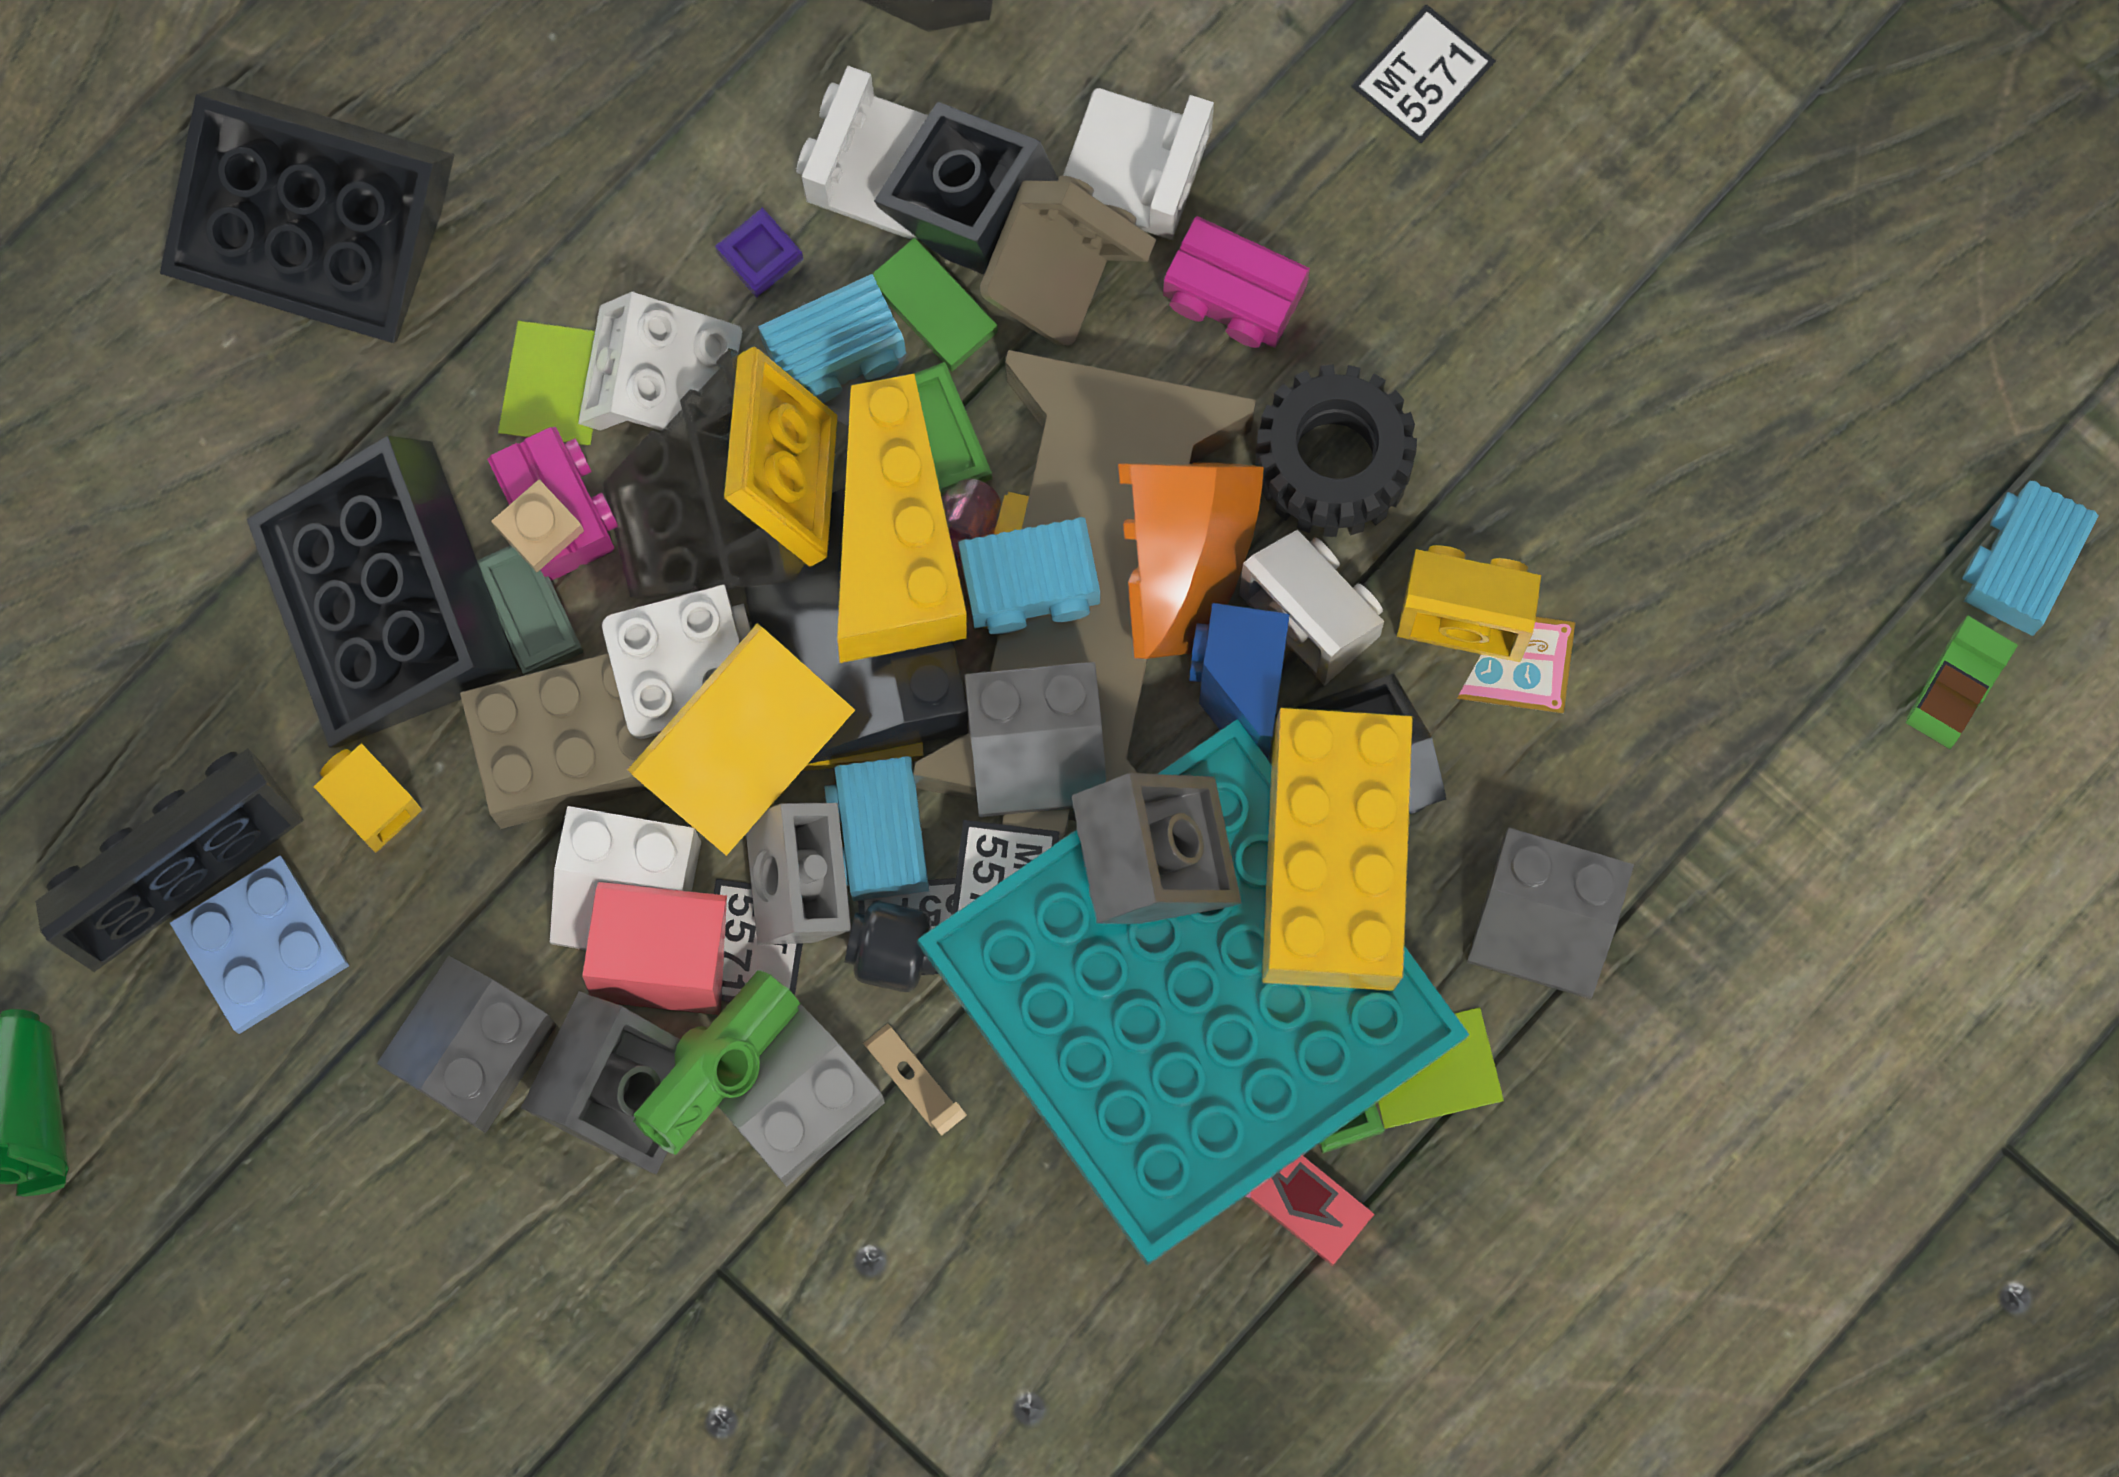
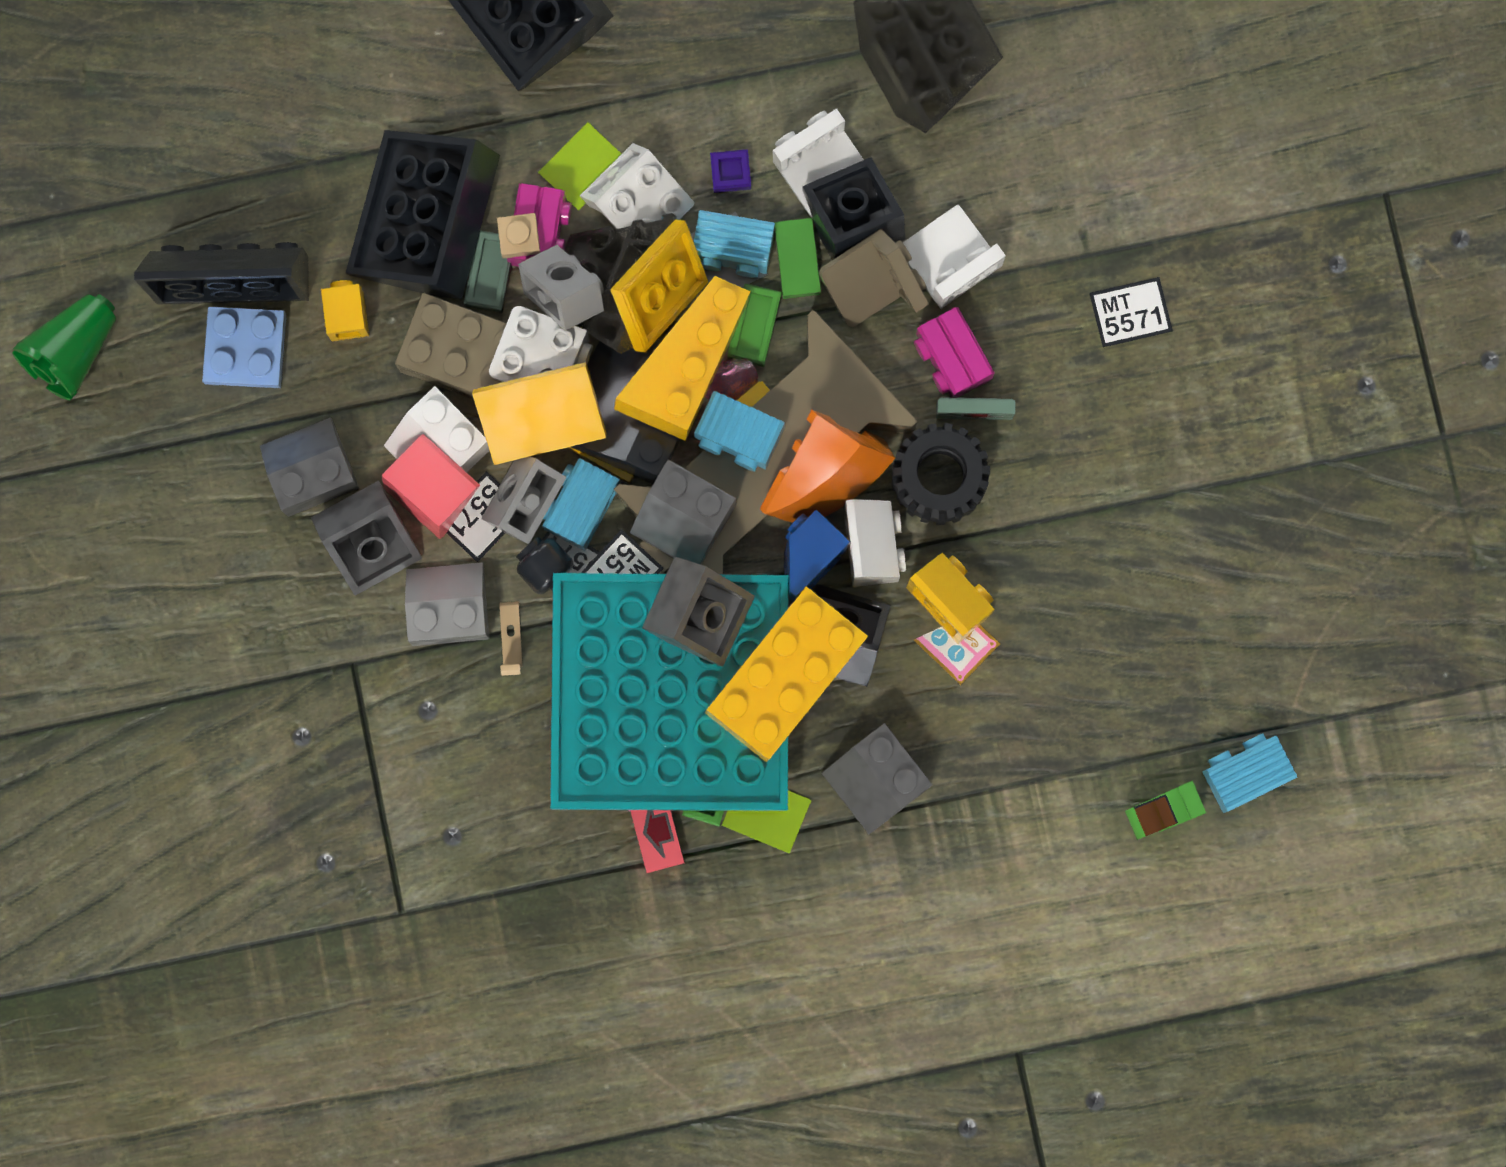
camera: 35 degrees right, 5 degrees up
bright green piece [633,970,800,1155] -> none
none -> light grey brick [518,245,604,331]
none -> sand green tile [936,398,1015,420]

